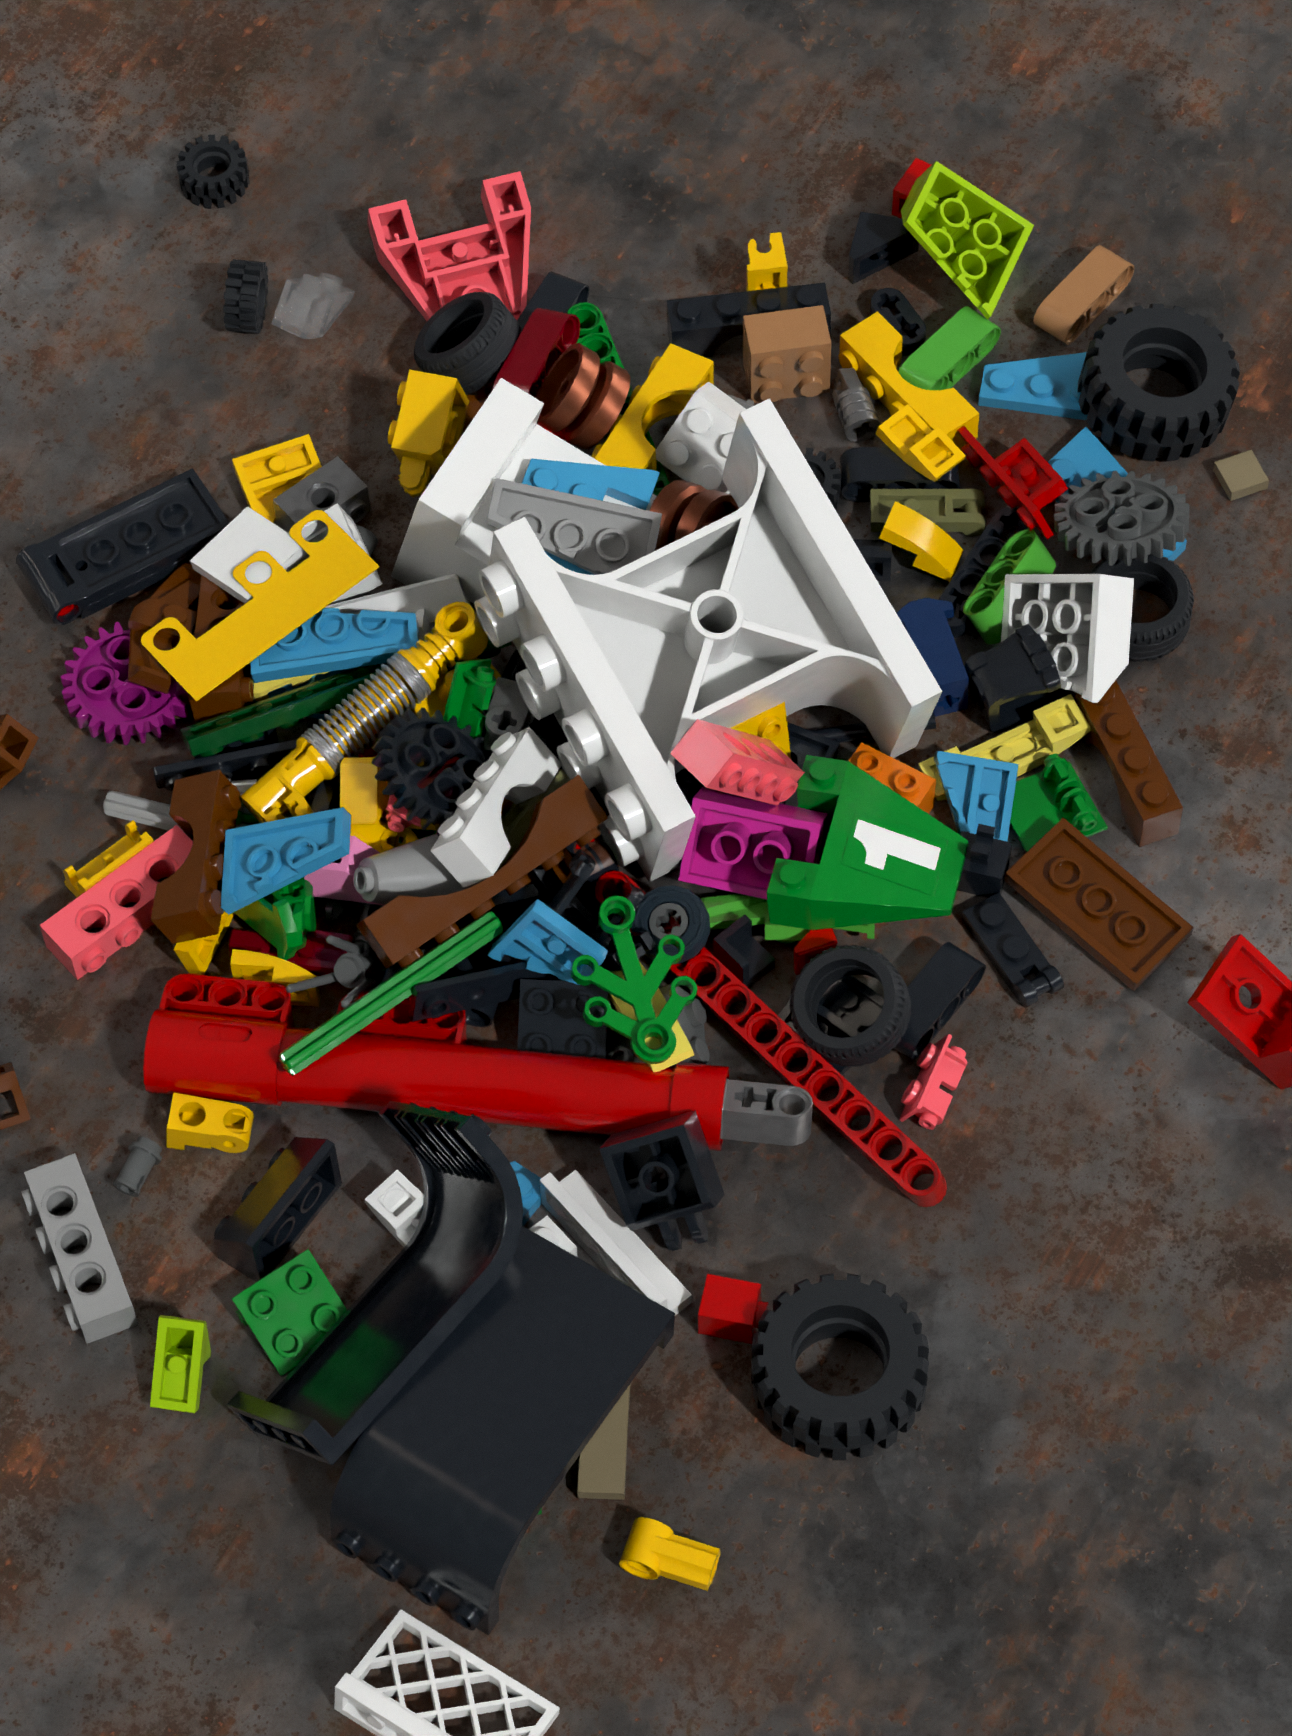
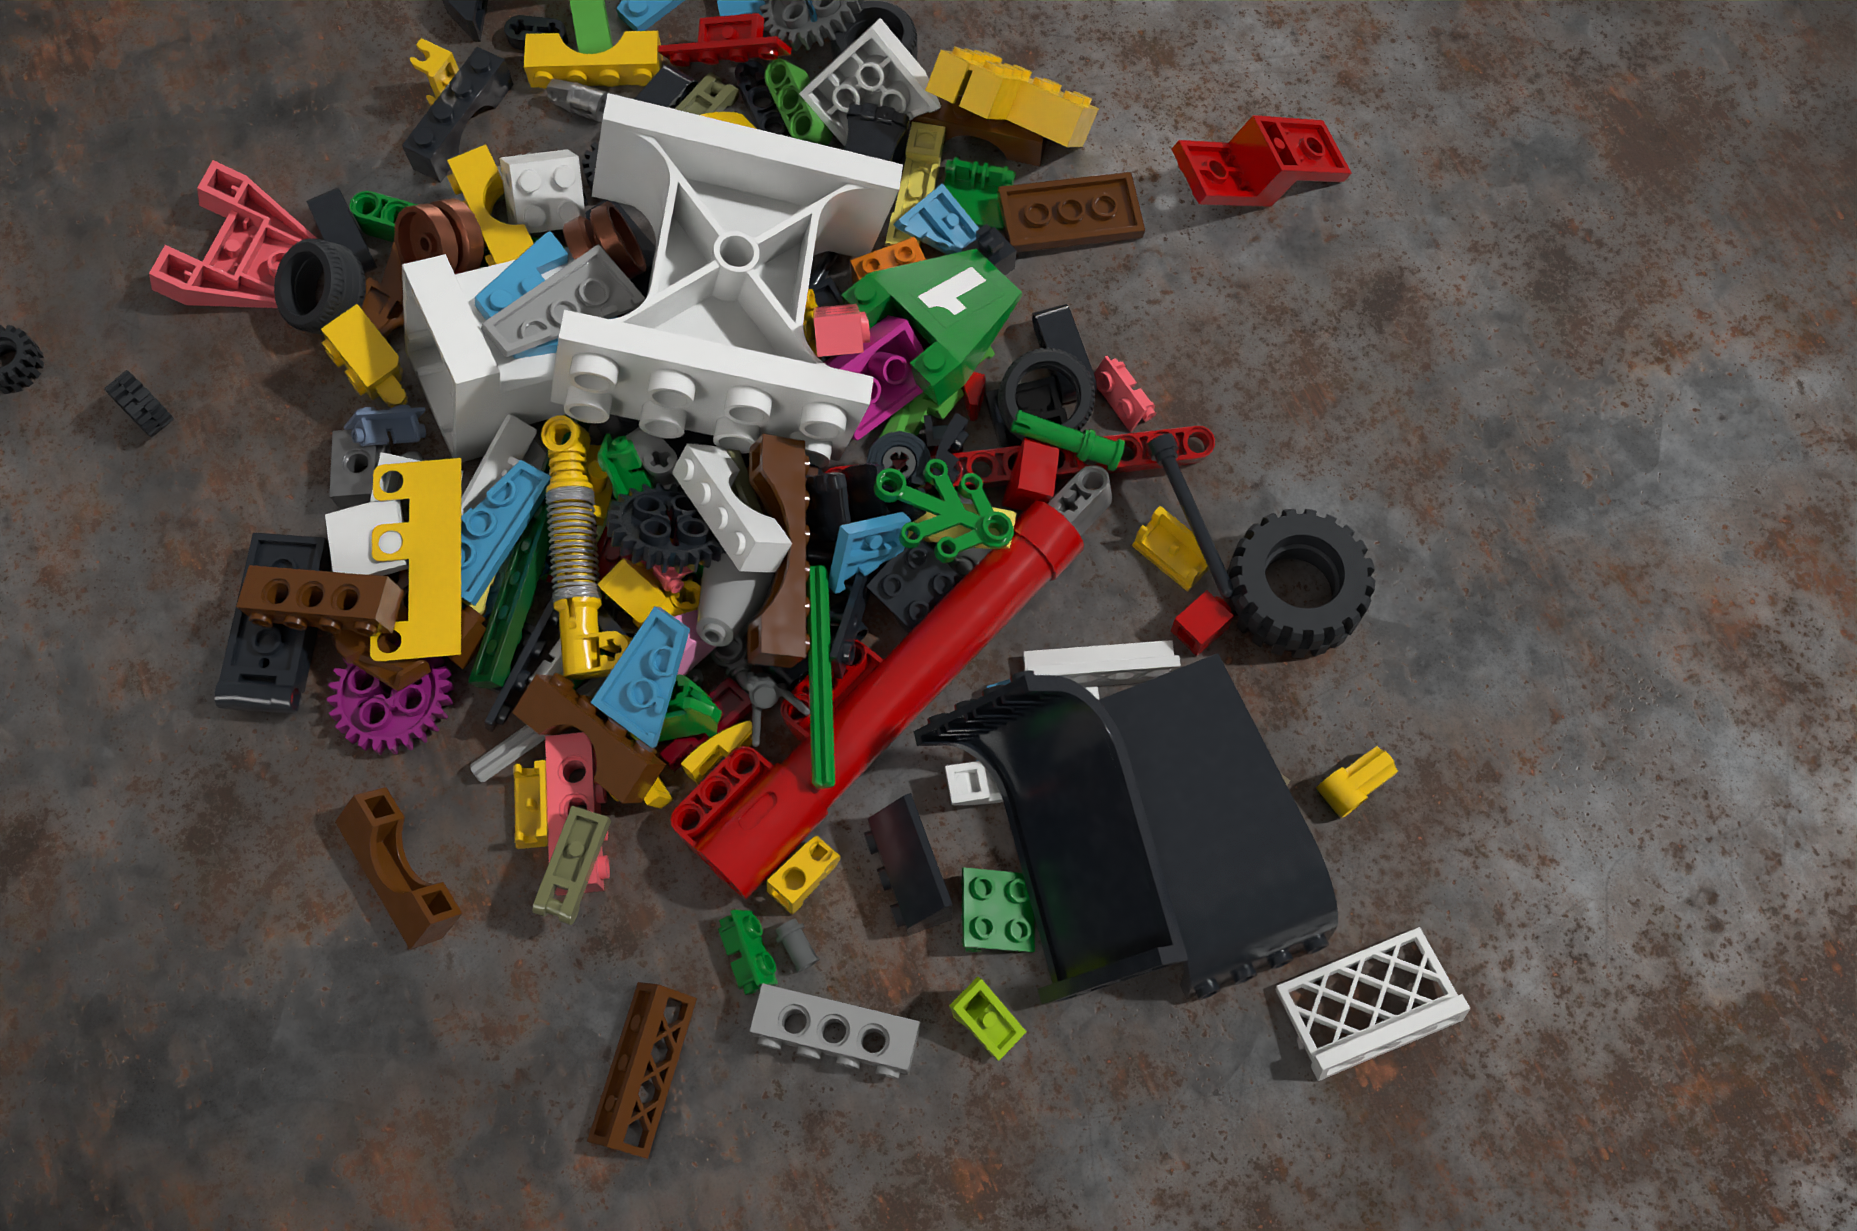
camera: 55 degrees left, 10 degrees up
yellow wing [232,434,322,523] -> none
clear slope [271,272,355,339] -> none
dark red beam [493,308,580,398] -> none
black hinge [599,1110,725,1251] -> none
medium nougat brick [743,305,831,403] -> none
yellow slope [875,404,966,482] -> none
black plate [961,893,1064,1008] -> none
none -> reddish brown brick [236,565,404,636]
none -> sand blue hinge [344,405,426,446]
none -> olive plate [533,806,611,925]
none -> green hinge [718,910,778,995]
none -> yellow piece [925,46,1099,147]
none -> black slope [931,412,969,495]
none -> red slope [1002,437,1060,511]
none -> green pin [1011,409,1125,472]
none -> yellow hinge [1132,506,1209,592]
none -> black piece [1146,433,1235,599]

